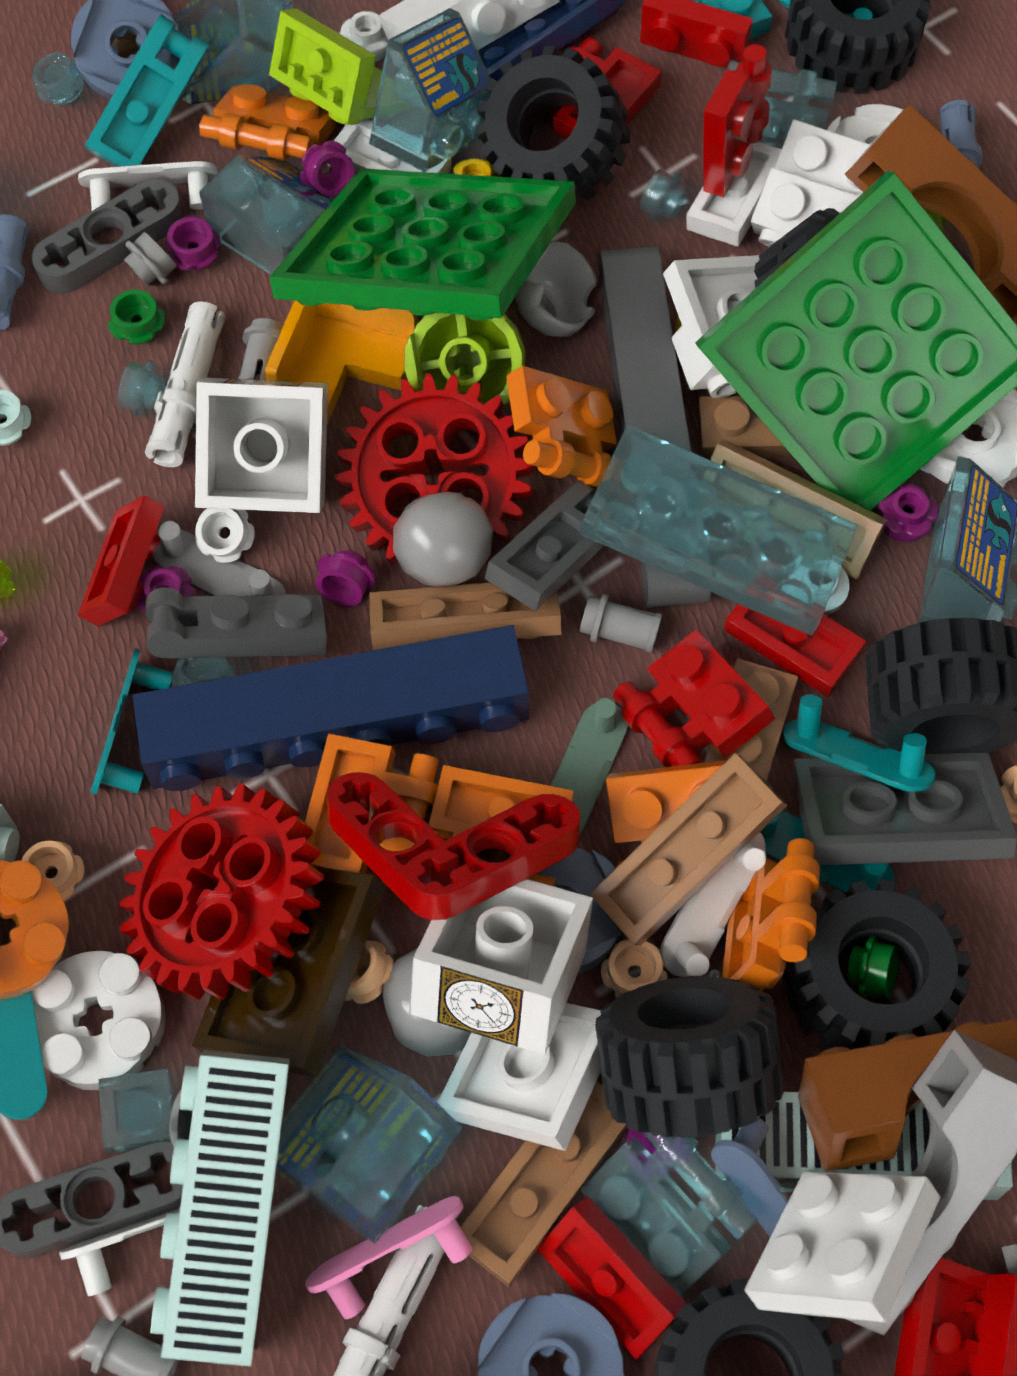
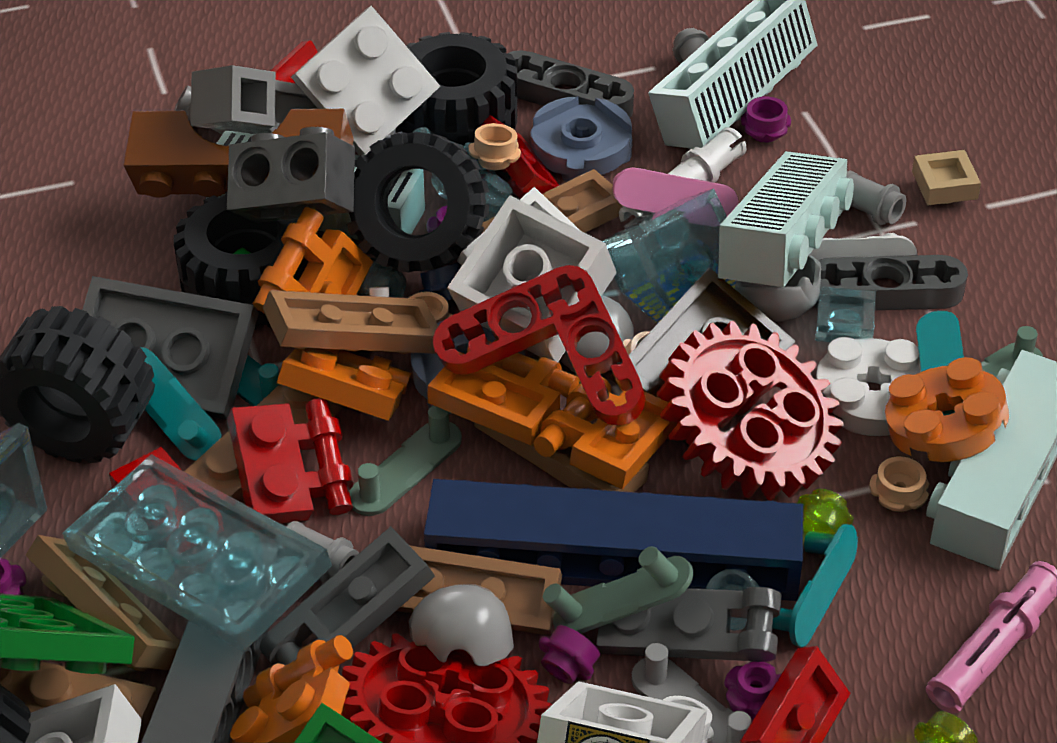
camera: 165 degrees left, 20 degrees down
none -> flat silver brick [227,127,355,223]
none -> light nougat plate [468,123,521,170]
none -> sand green piece [543,546,693,634]
none -> clear neon green plate [796,489,854,535]

